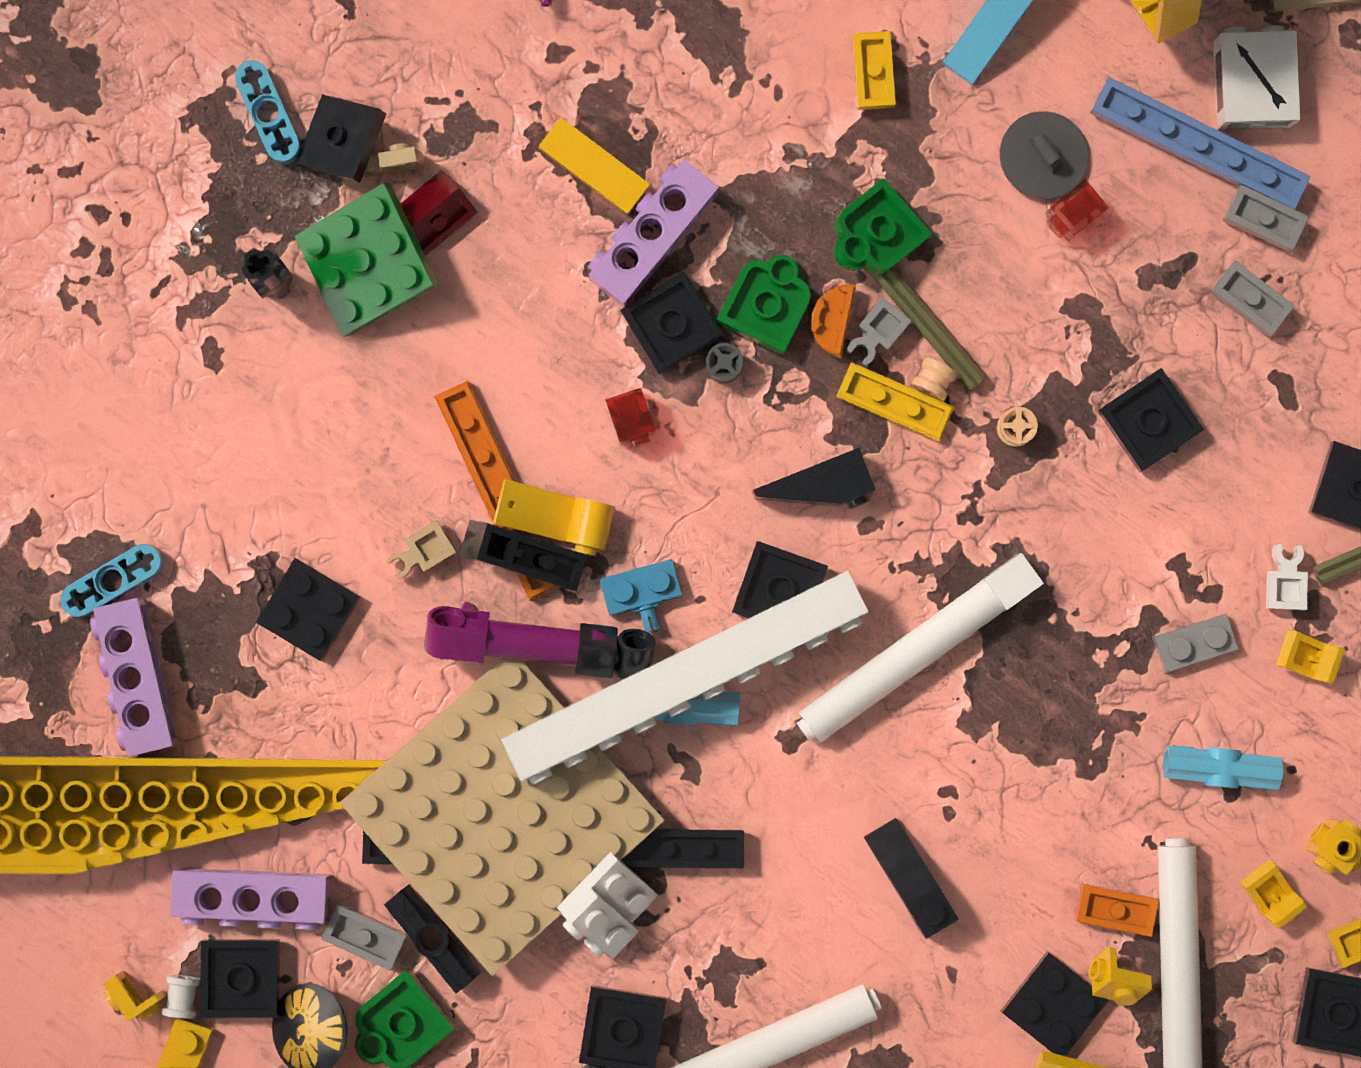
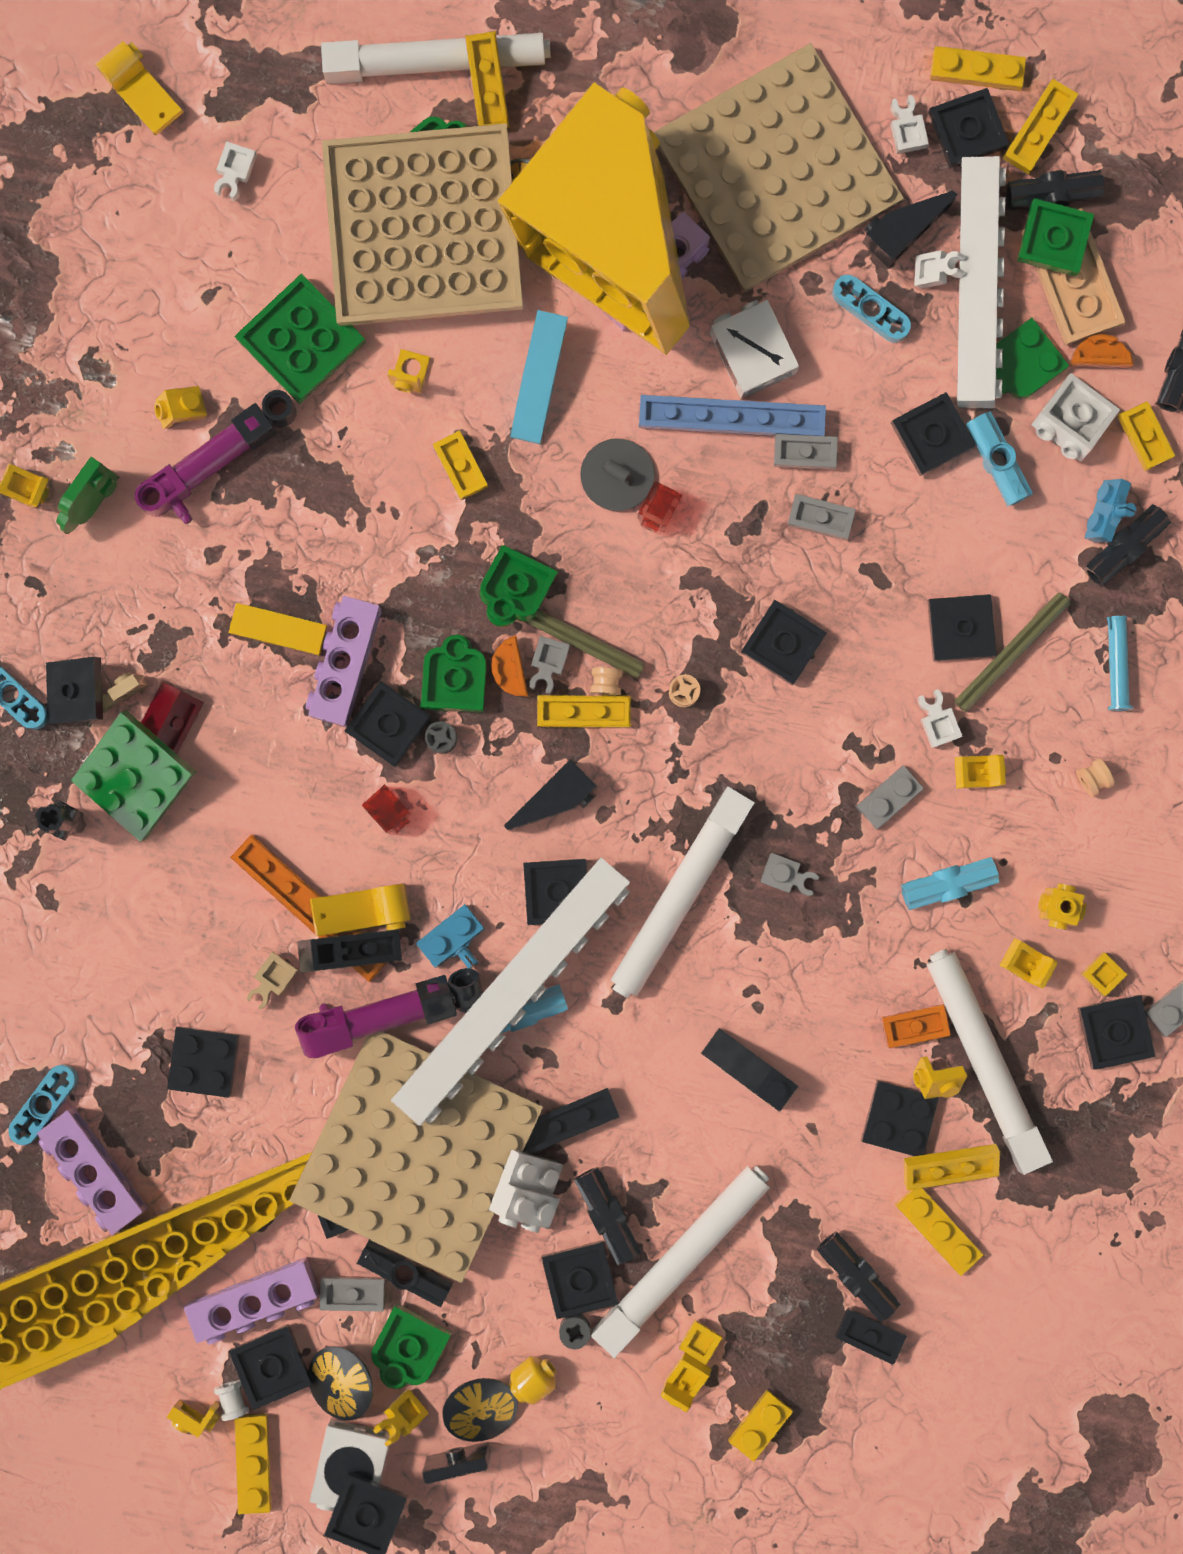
camera: 20 degrees left, 0 degrees up
none -> black piece [574,1166,642,1265]
none -> light grey plate [760,853,819,896]

